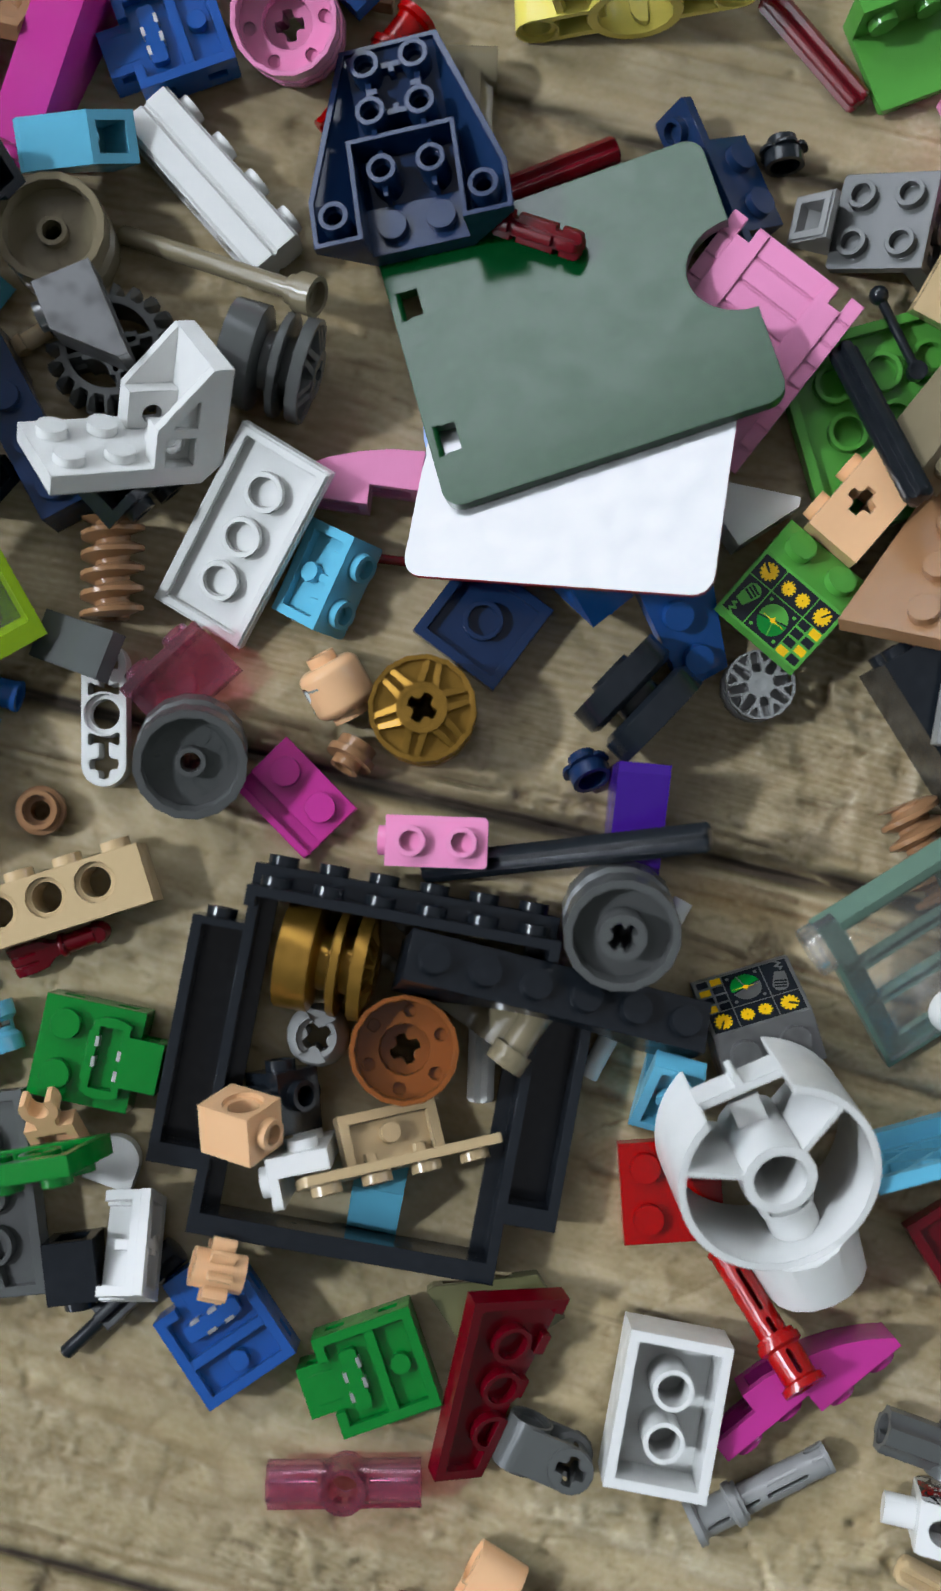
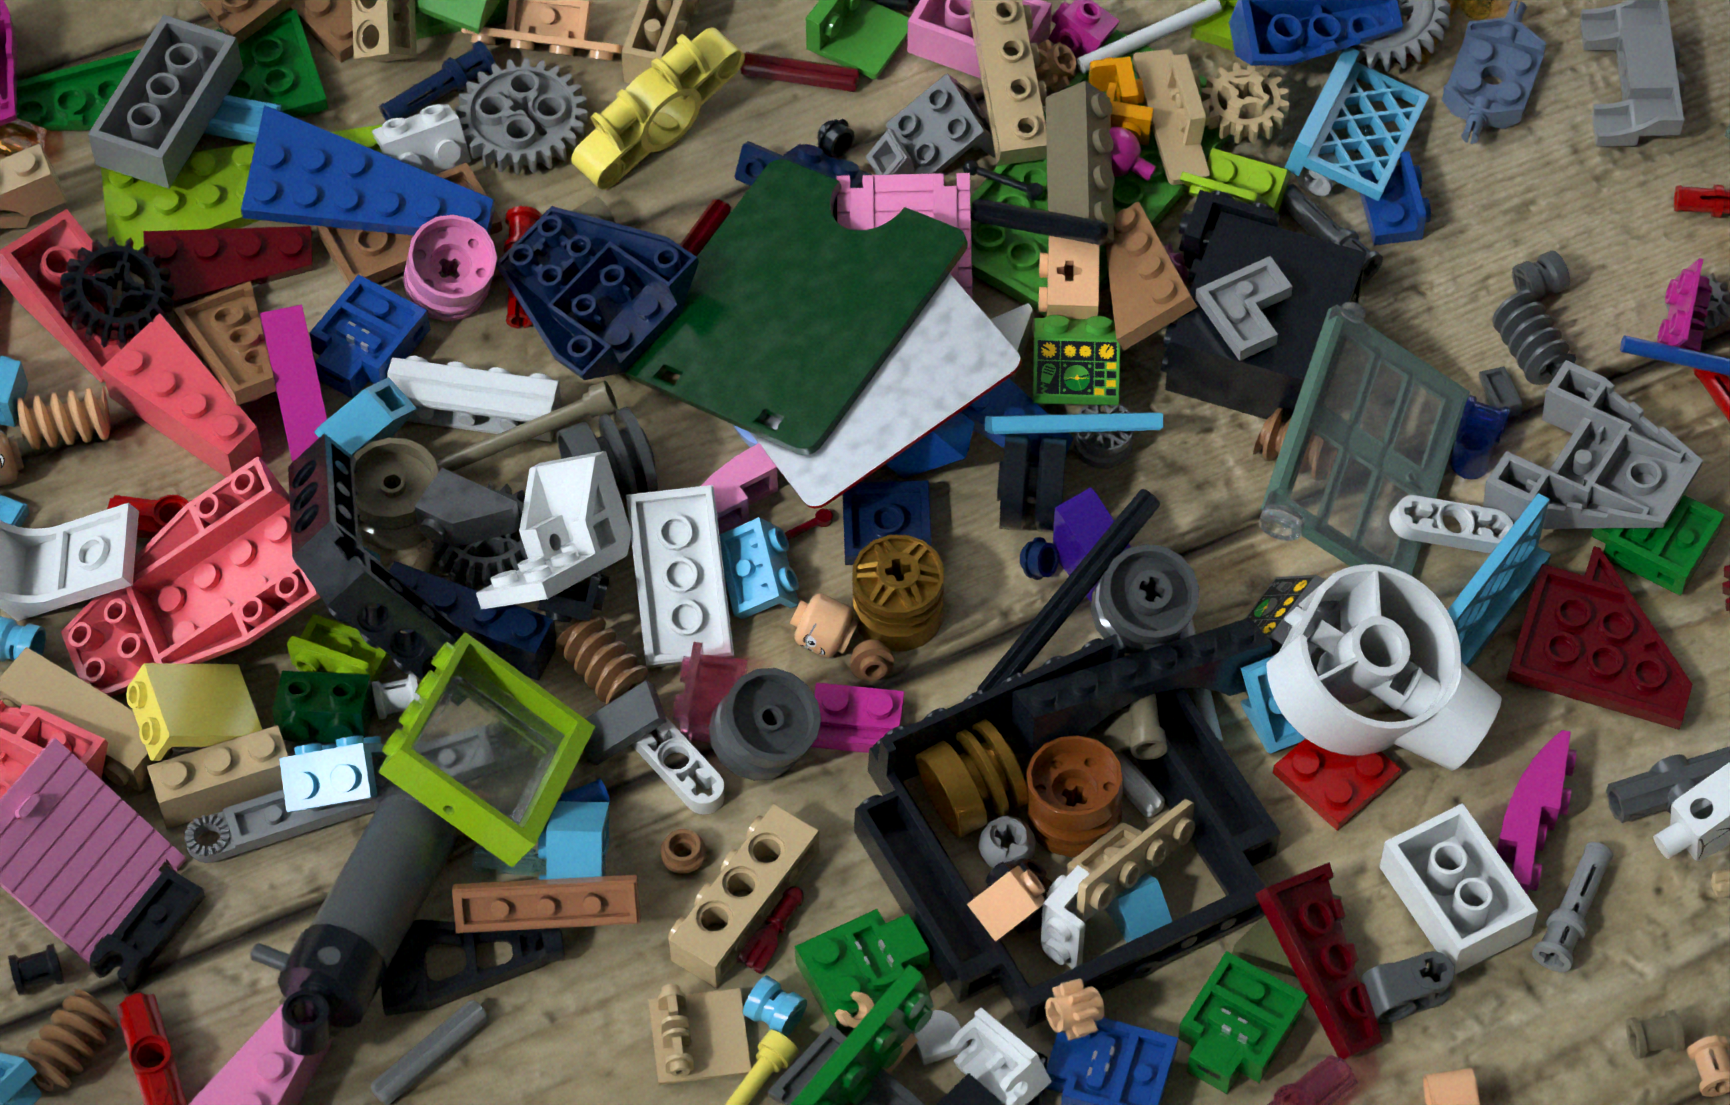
camera: 40 degrees left, 30 degrees down
bright pink bracket [377,814,489,869] -> none
dark red axle [491,209,586,261] -> none
red pin [707,1253,826,1401] -> none
none -> medium azure tile [985,412,1163,434]

